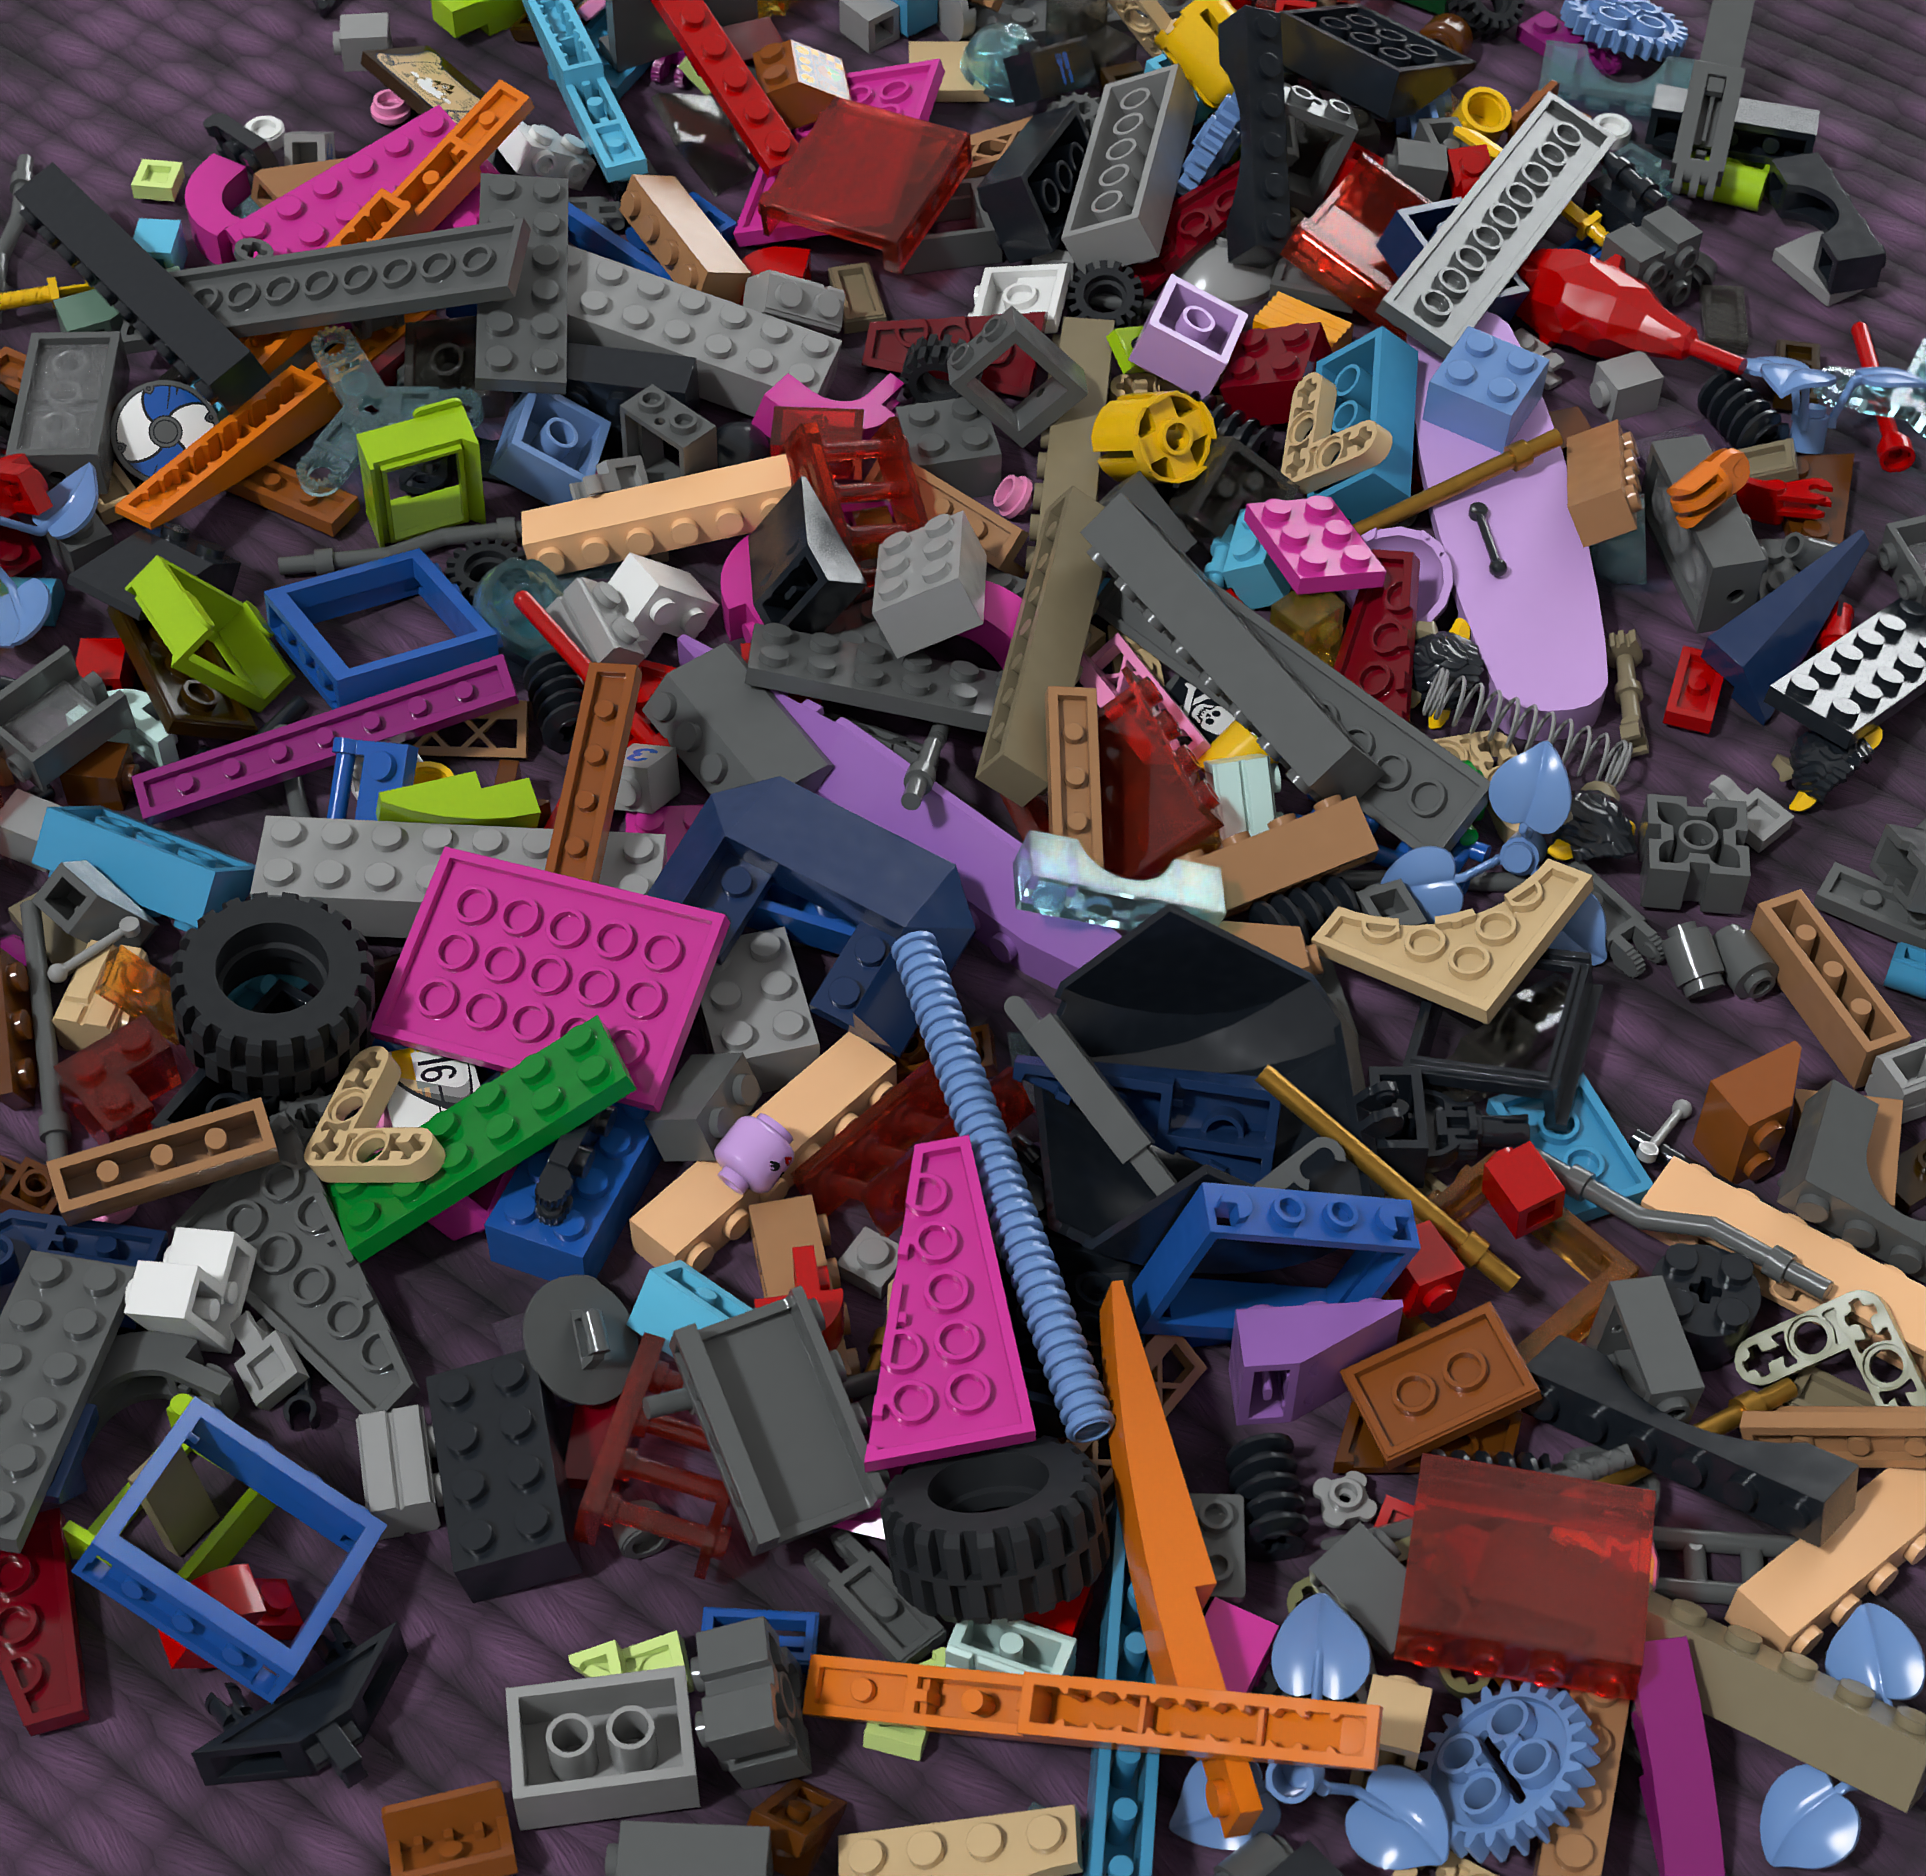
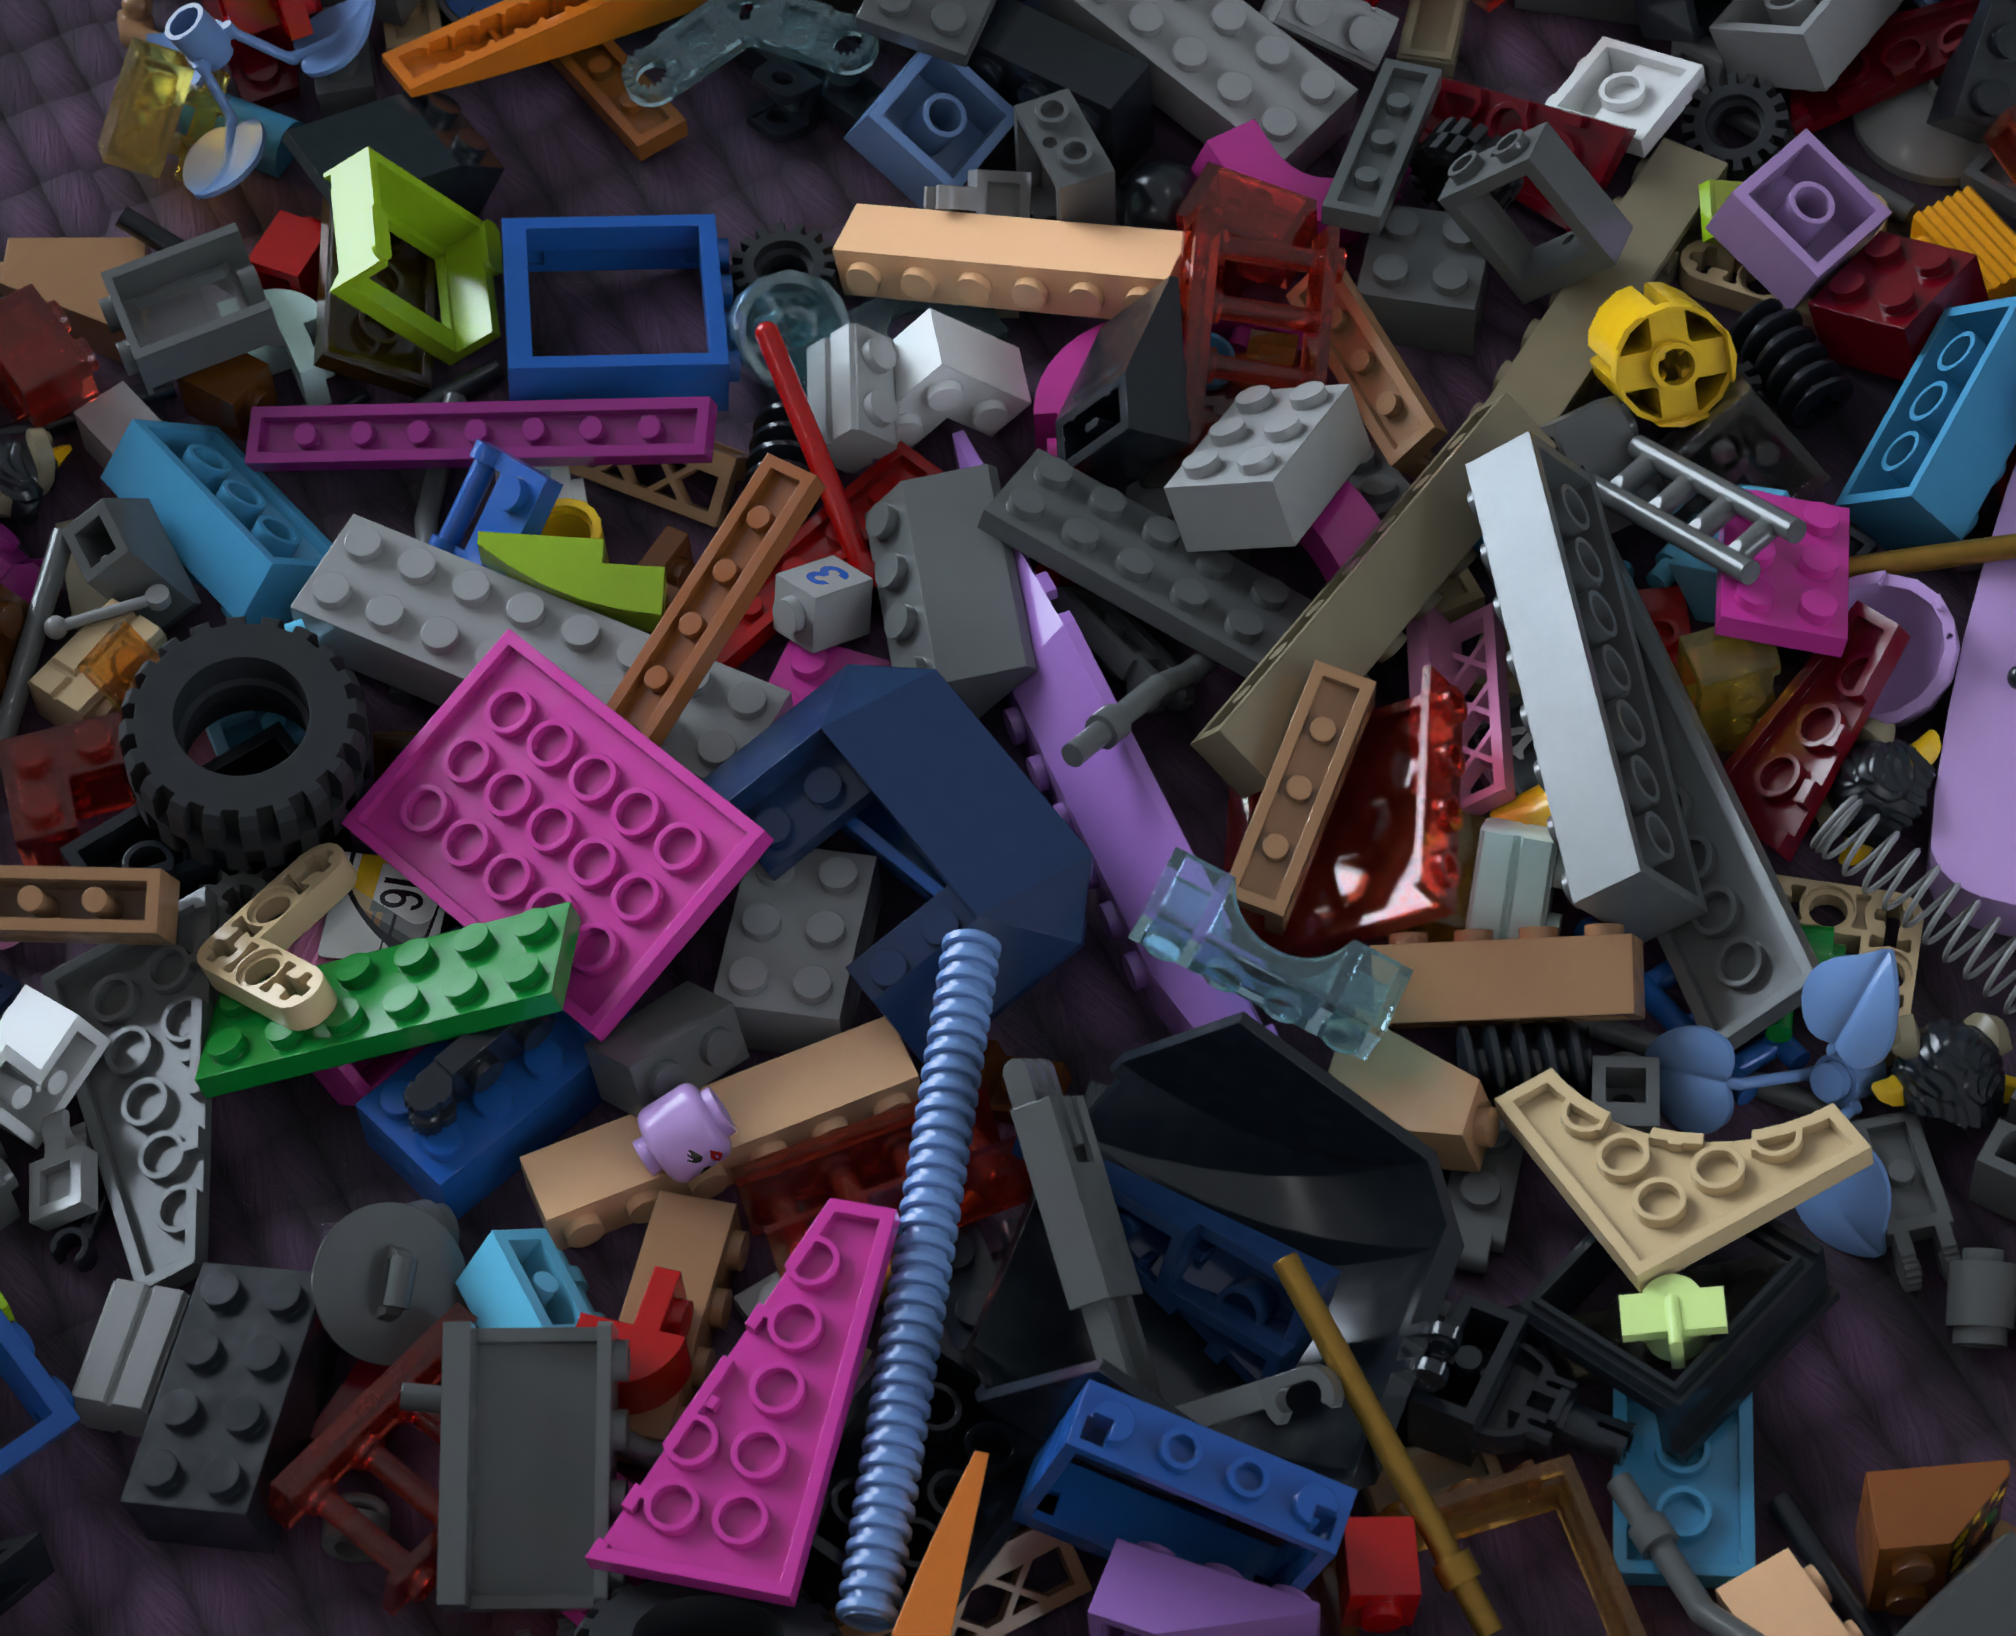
camera: 30 degrees right, 5 degrees up
dark grey bar [278,516,522,576] -> none
lime piece [356,398,486,548] -> none
bright pink plate [993,475,1034,519] -> none
tan beam [1281,372,1393,494] -> none
red brick [1482,1141,1566,1240] -> none
light grey hinge [1636,1099,1692,1163] -> none
none -> dark grey plate [1321,58,1443,236]
none -> dark grey bar [1592,435,1807,585]
none -> yellowish green piece [1619,1274,1728,1369]

